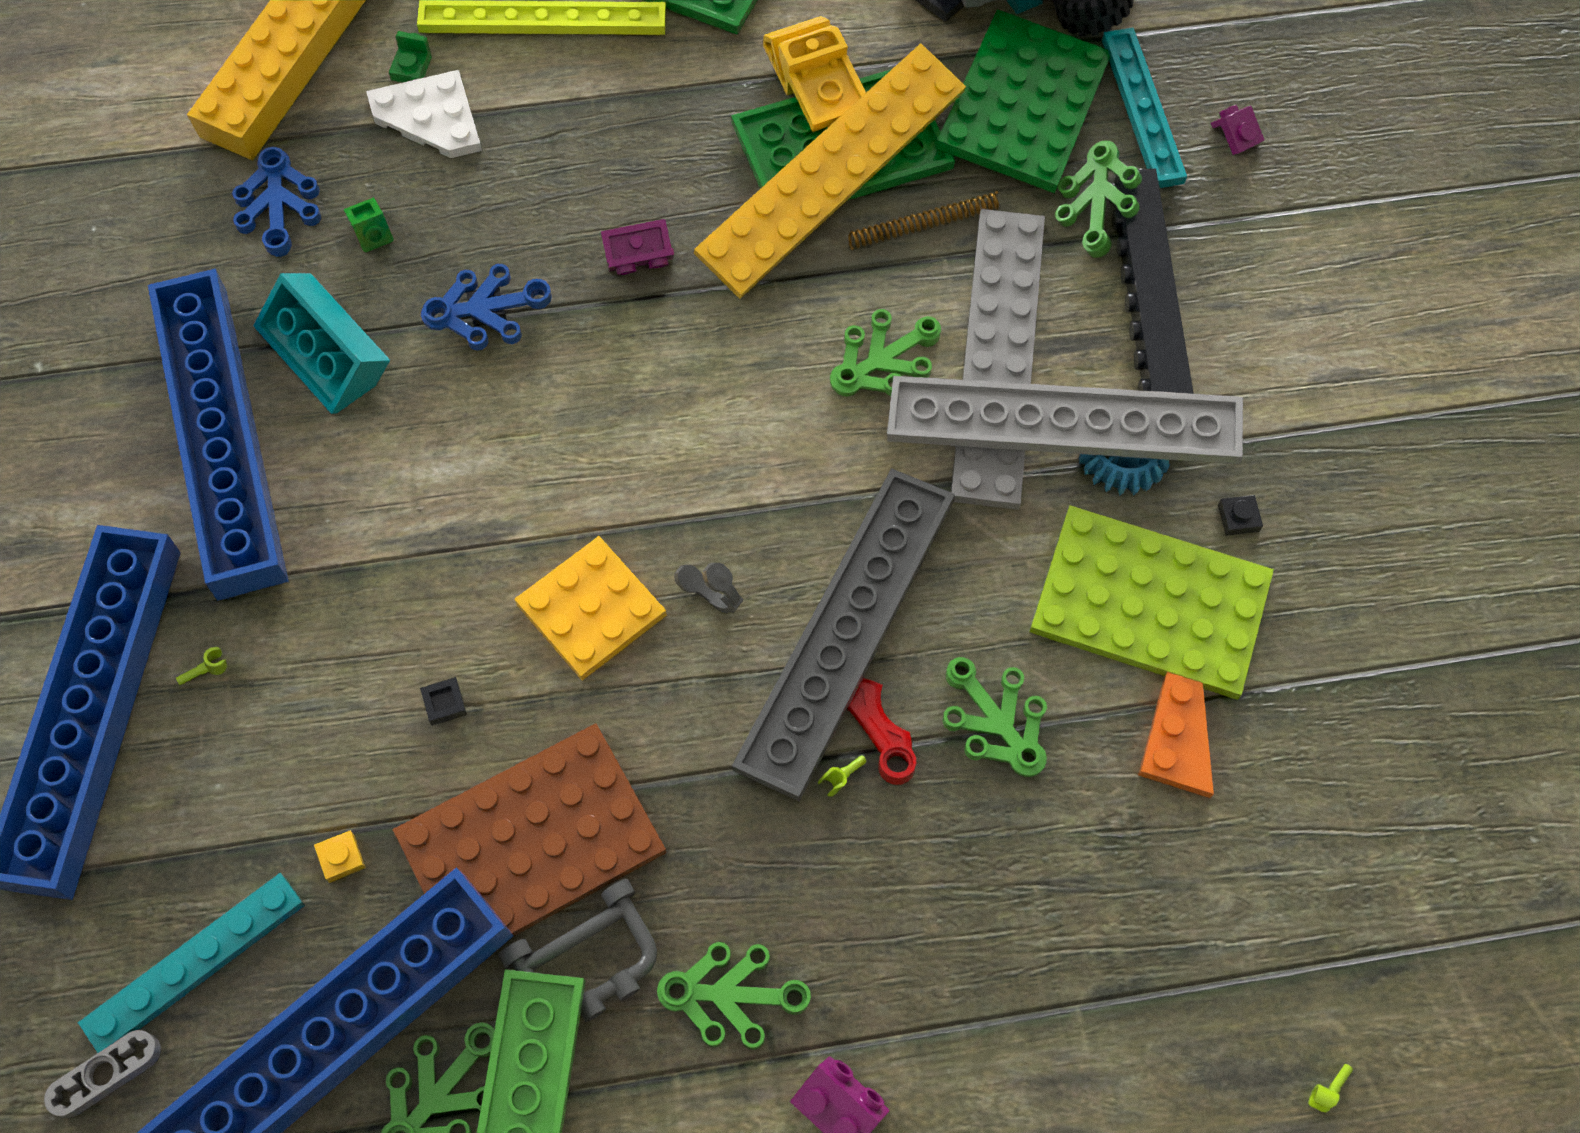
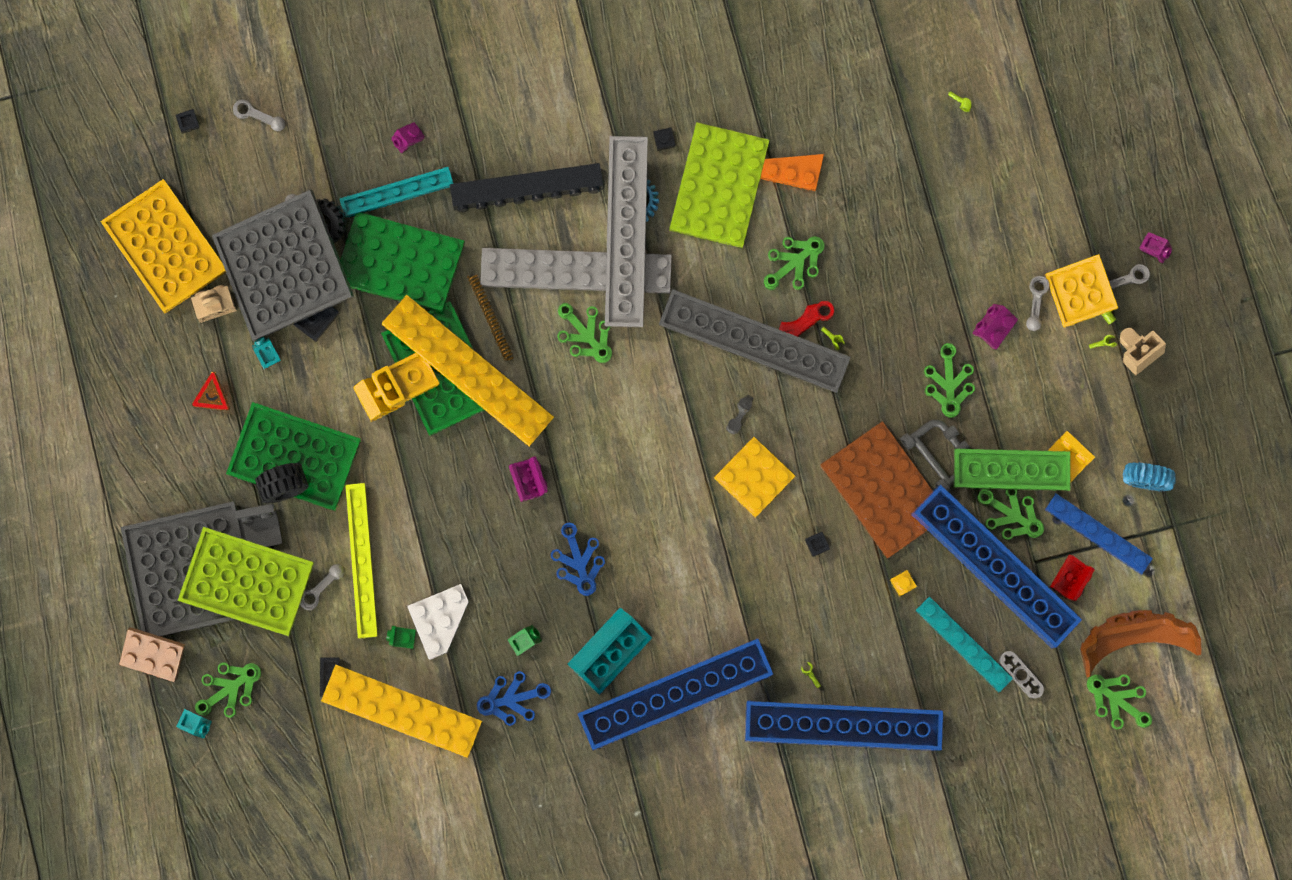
camera: 95 degrees left, 15 degrees up
bright green plant [1055,141,1142,258] -> none

